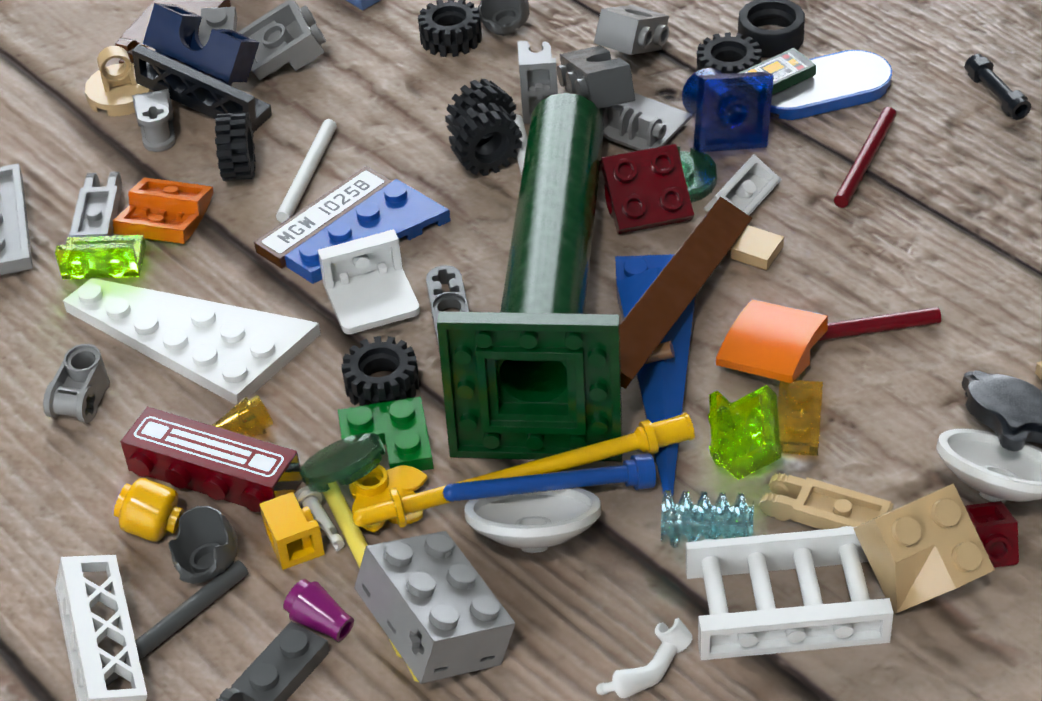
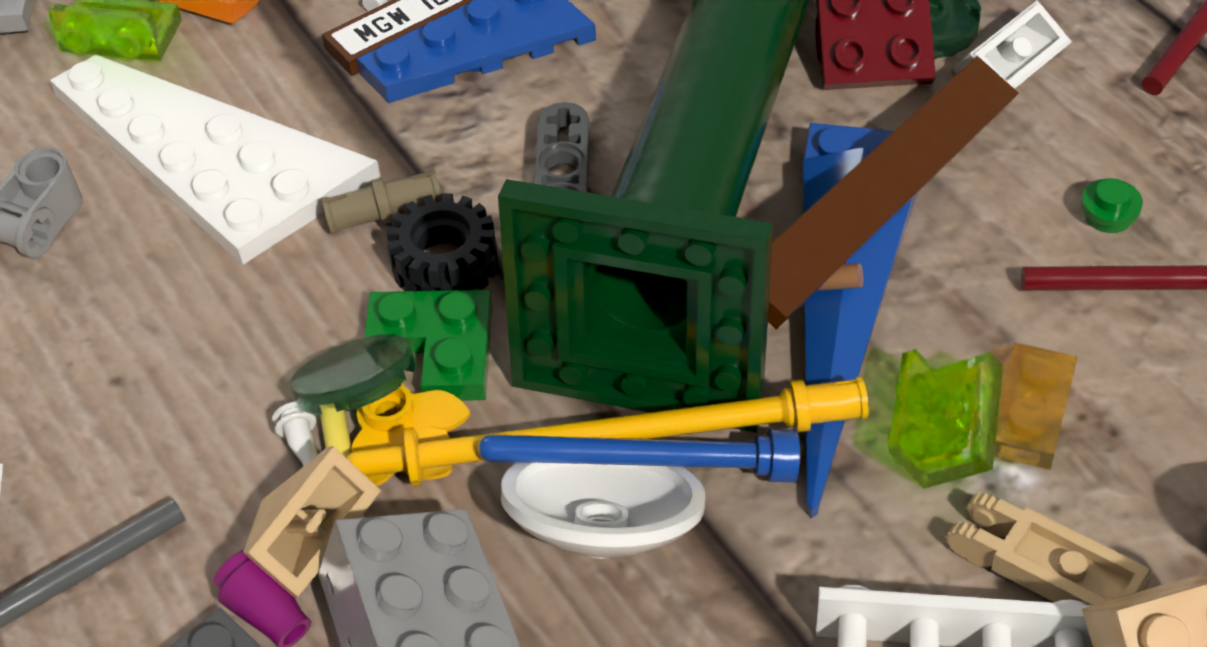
camera: 10 degrees right, 5 degrees up
yellow head [114,478,184,542] -> none
dark red brick [120,406,303,512] -> none
dark grey hair [168,506,238,584] -> none
clear yellow cone [212,395,274,437] -> none
yellow brick [259,492,325,570] -> none
white bracket [318,229,420,334] -> none
clear light blue piece [661,490,754,548] -> none
orange slope [716,299,828,383] -> none
tan tile [731,225,784,270] -> none
none -> tan slope [243,446,381,597]
none -> dark tan pin [321,168,442,234]
none -> green plate [1081,178,1143,233]

